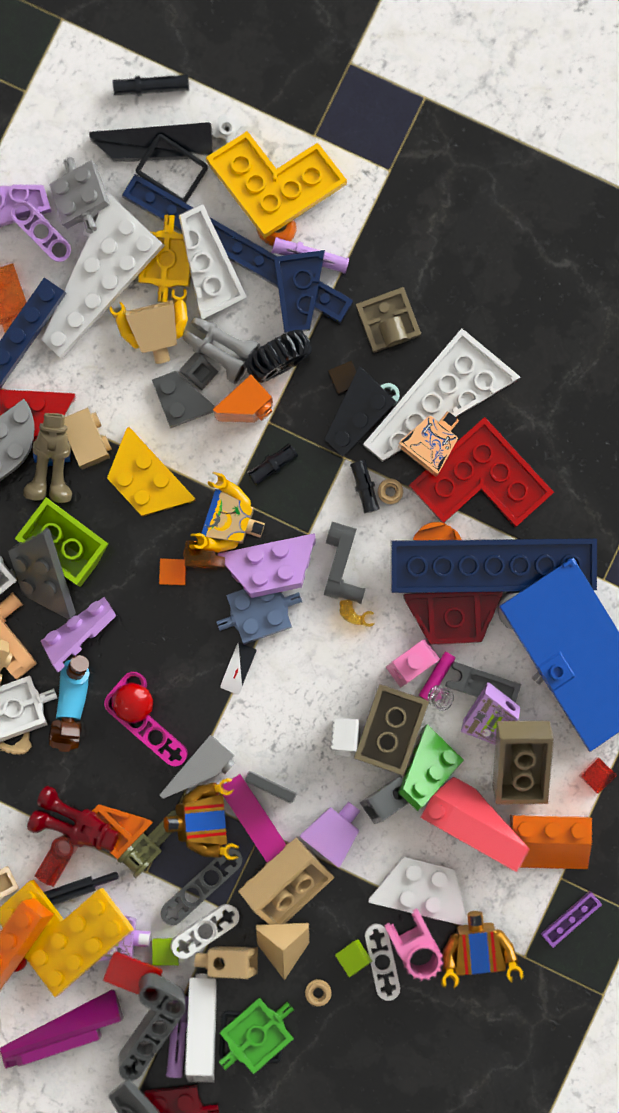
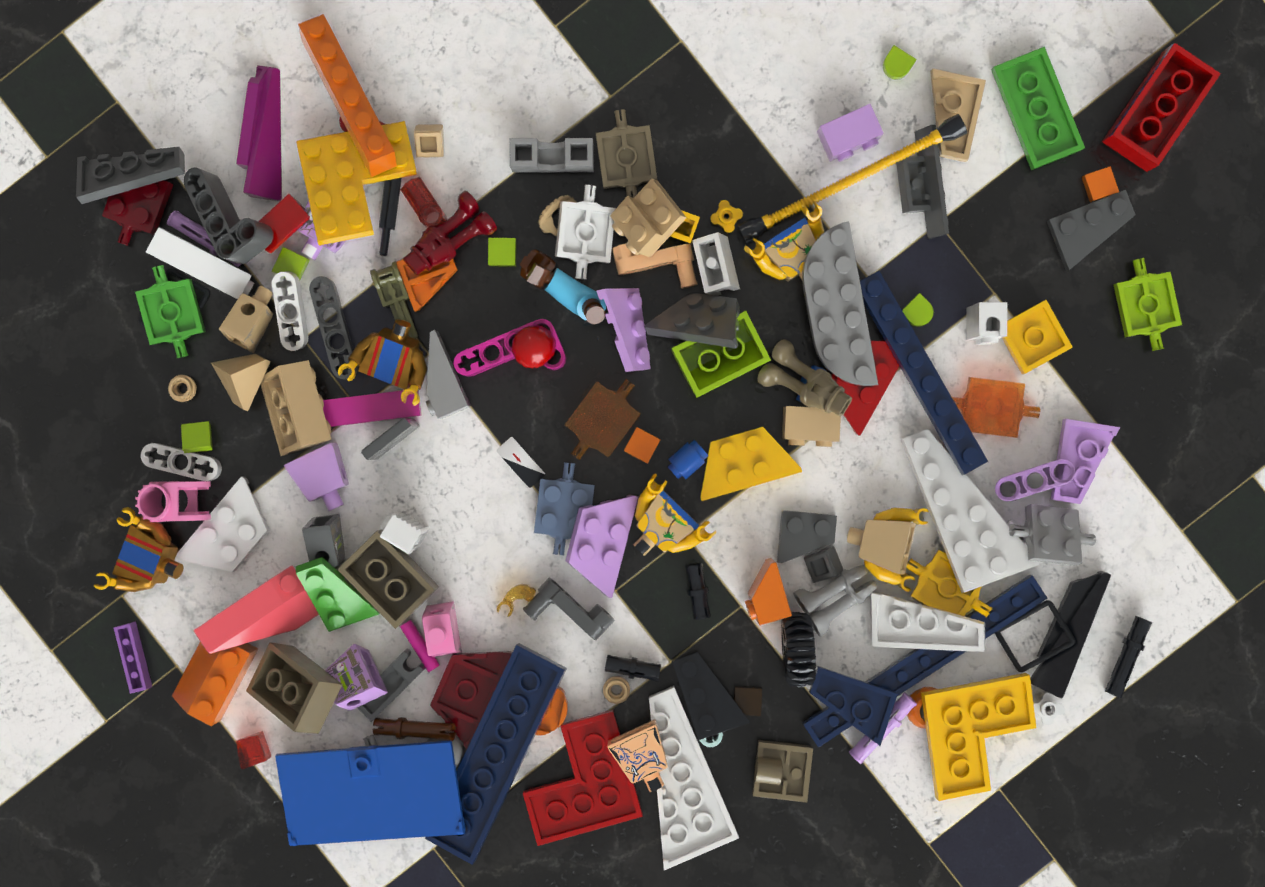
camera: 120 degrees right, 5 degrees up
clear orange bracket [183,540,225,568] -> none
clear bush [428,685,454,711] -> none
none -> reddish brown pin [372,717,456,741]
none -> lime tile [488,238,516,266]
none -> clear orange plate [565,379,641,460]
none -> blue brick [668,440,708,479]

